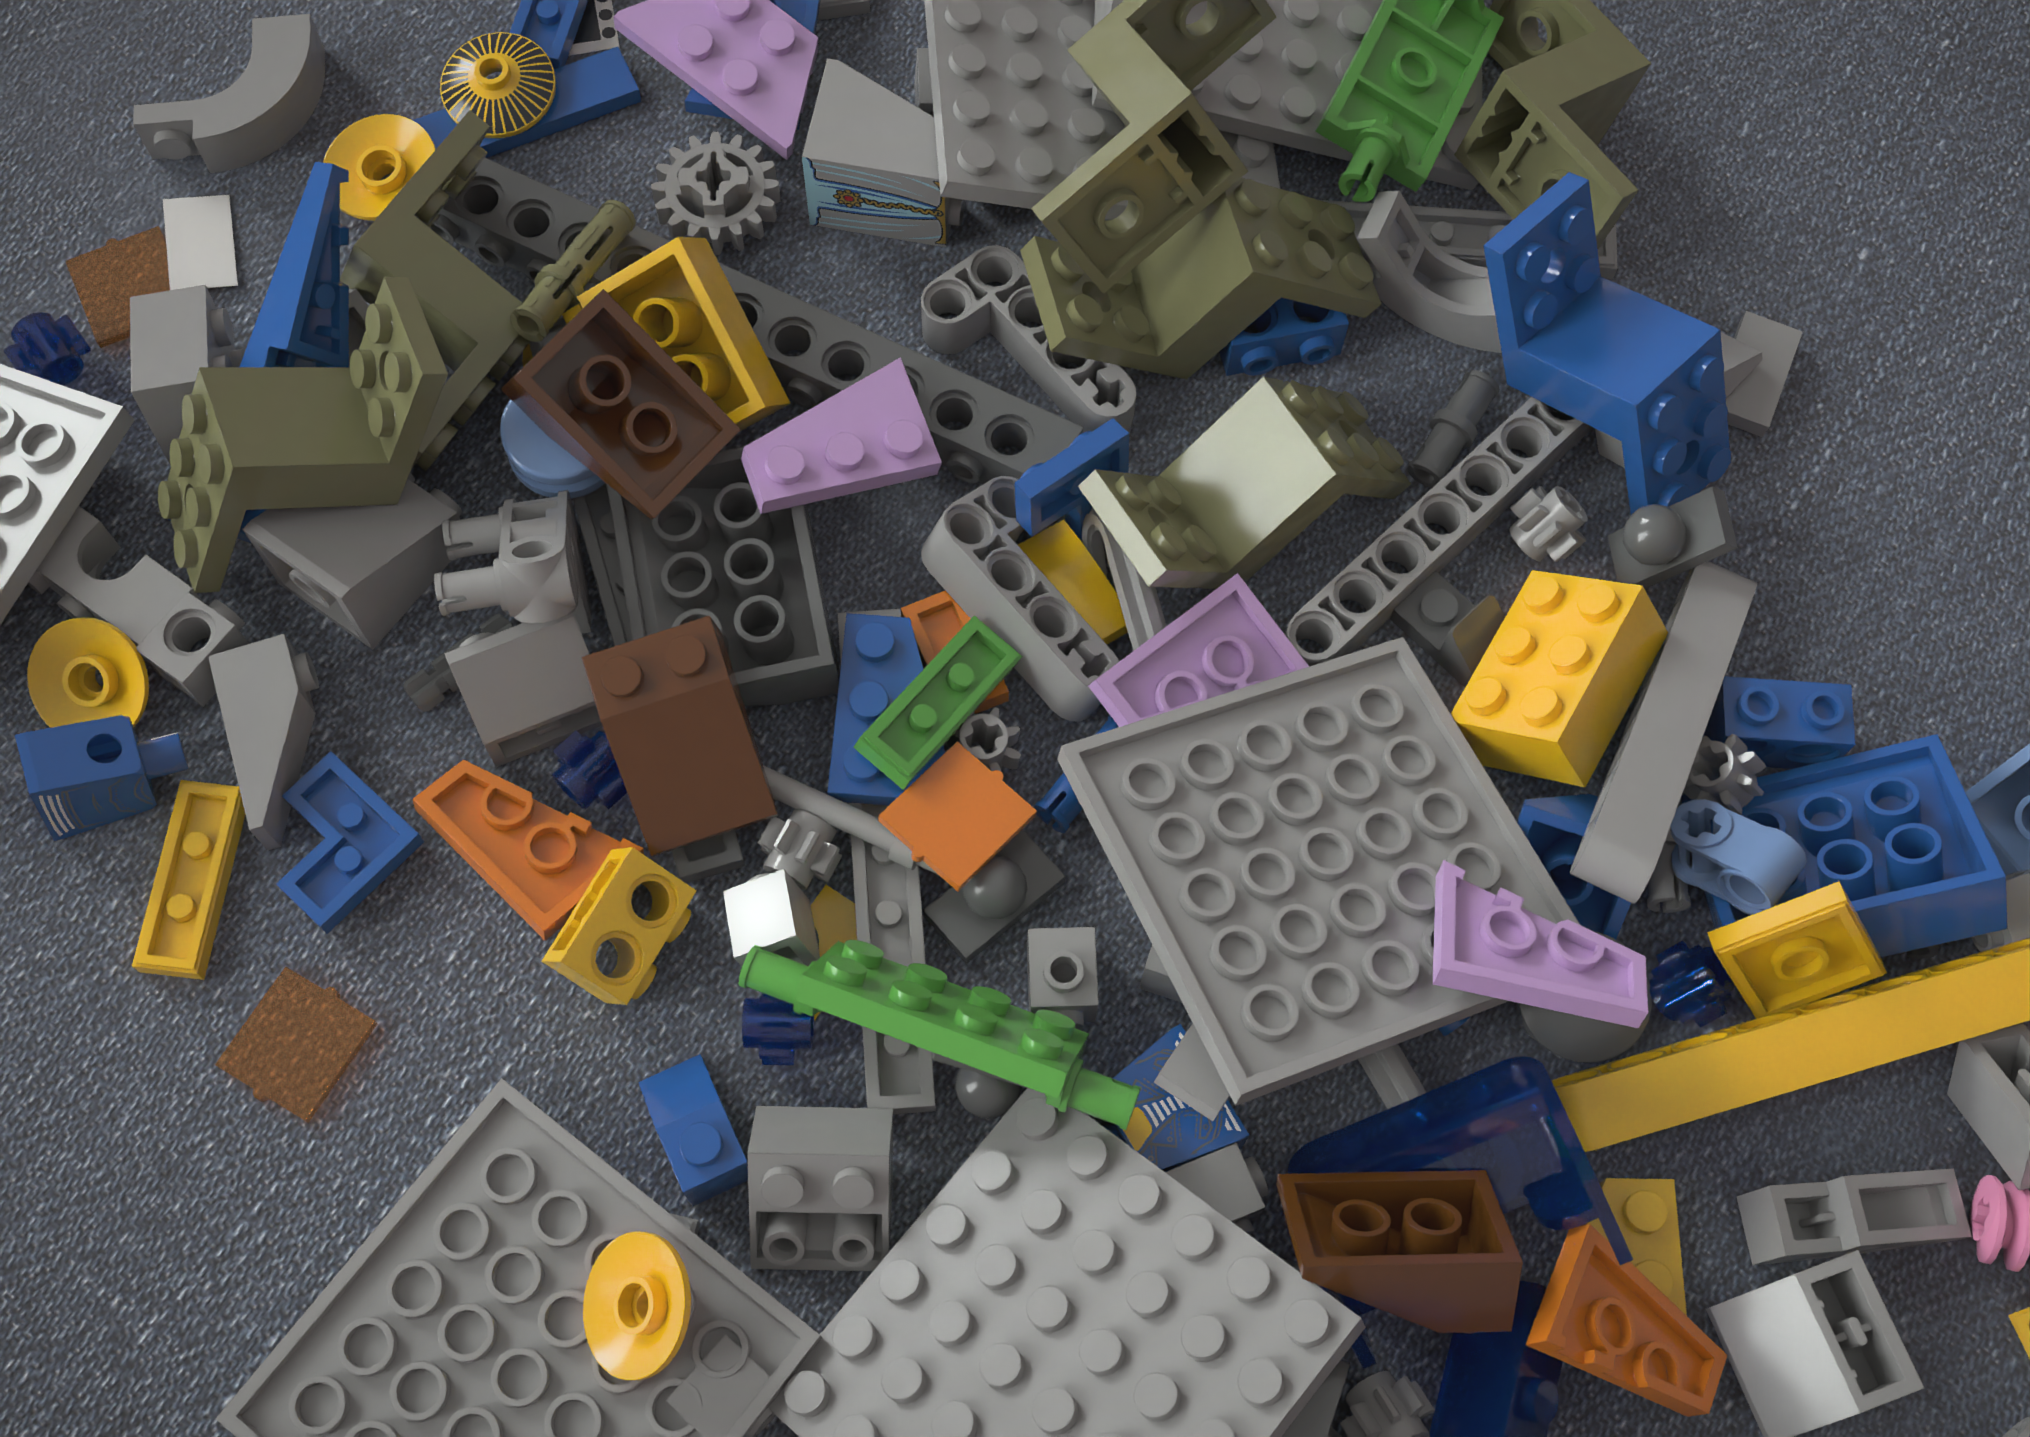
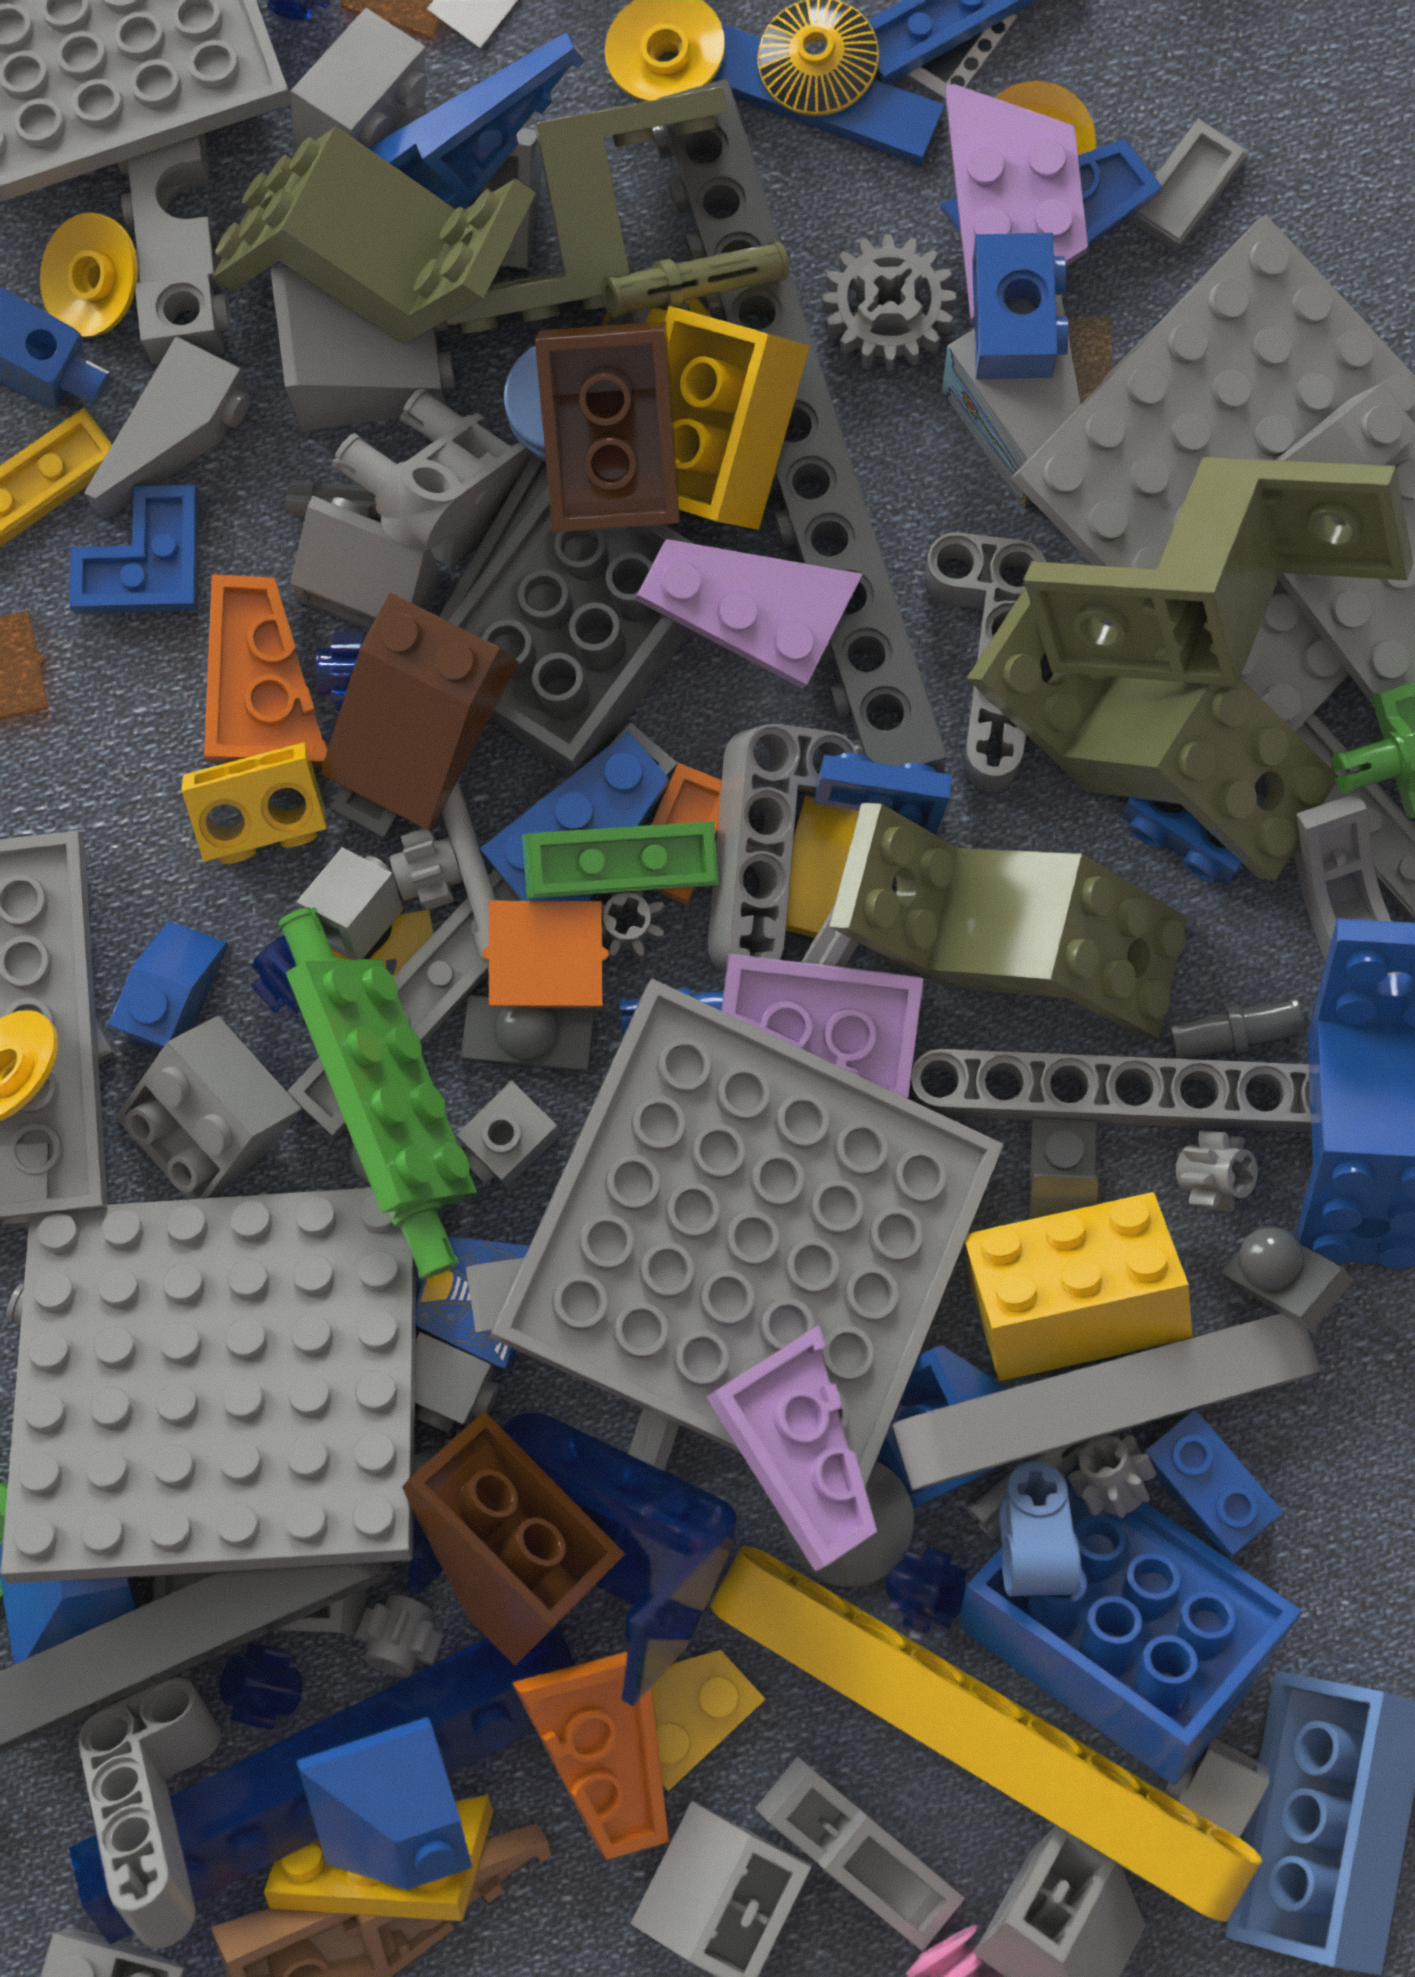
camera: 55 degrees right, 10 degrees up
yellow tile [1707,881,1887,1019] -> none
none -> blue brick [972,233,1068,379]

